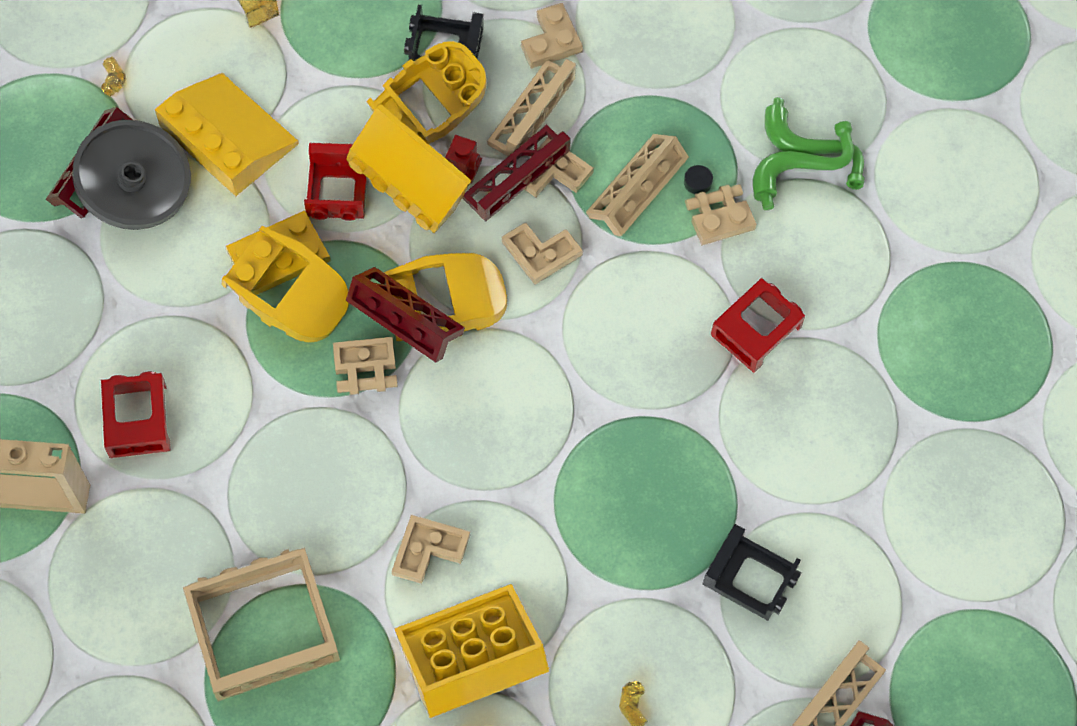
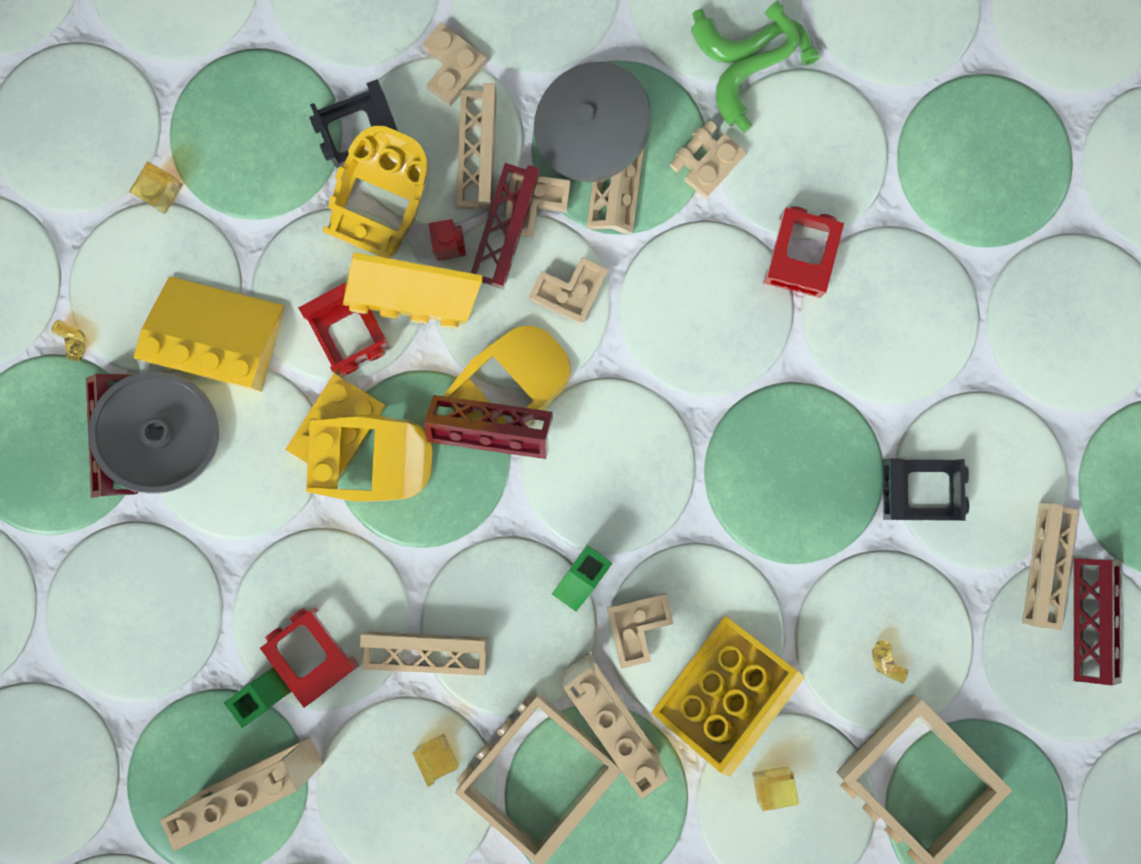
camera: 25 degrees left, 20 degrees up
tan plate [333,337,398,395] -> none
black tile [684,165,713,194] -> none
none -> green slope [224,667,292,728]
none -> tan fence [360,631,487,676]
none -> clear yellow panel [412,734,458,787]
none -> dark grey dish [534,62,652,182]
none -> green slope [552,544,613,612]
none -> tan window [563,653,668,799]

